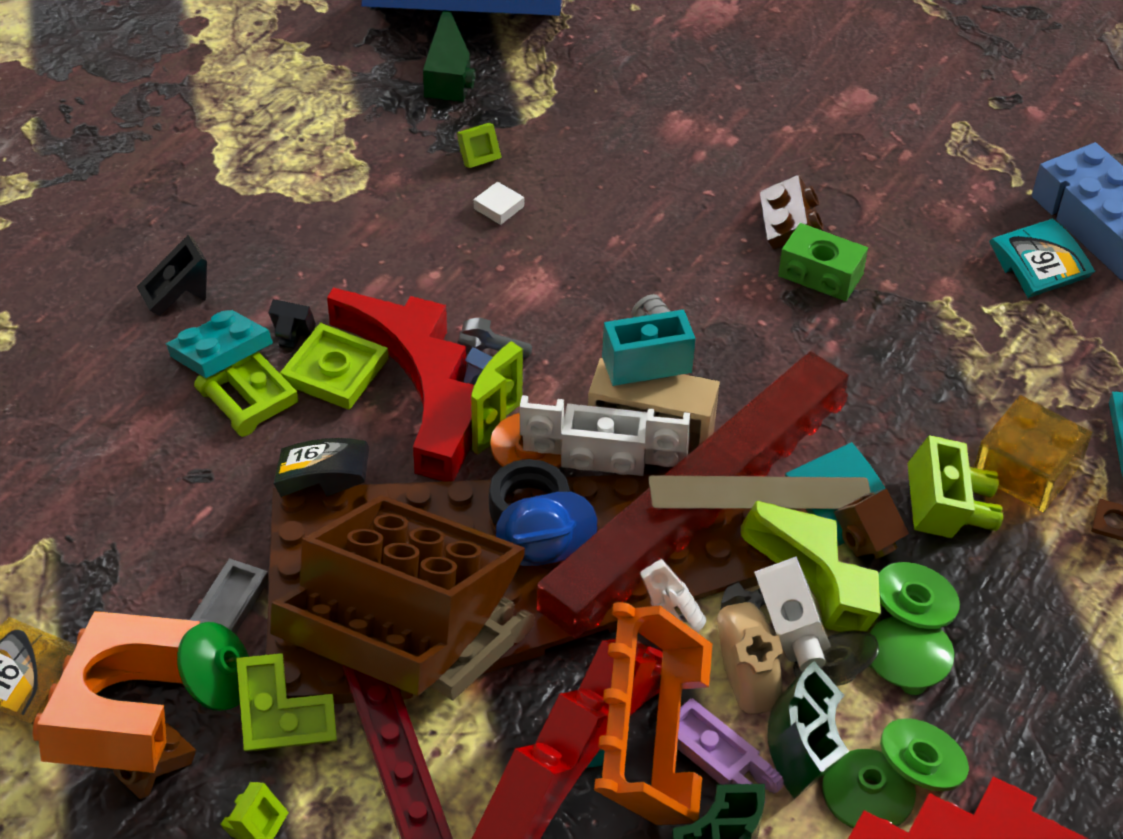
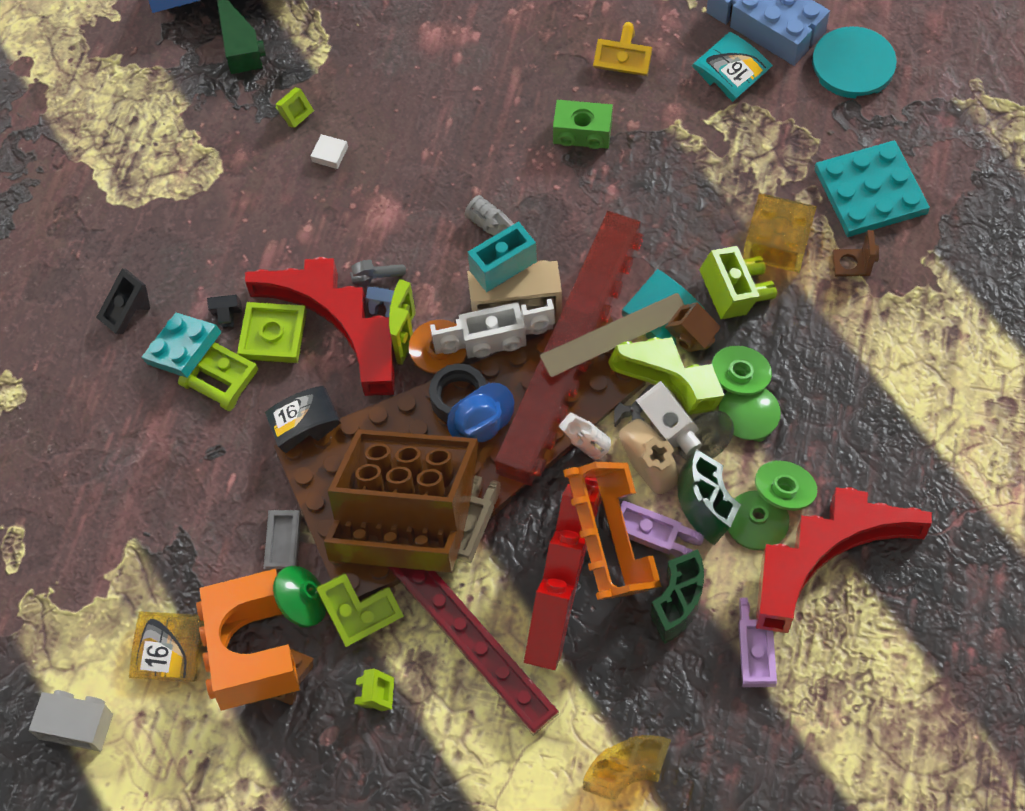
camera: 15 degrees left, 15 degrees up
bracket [760,175,824,250] -> none
none -> yellow plate [593,22,652,76]

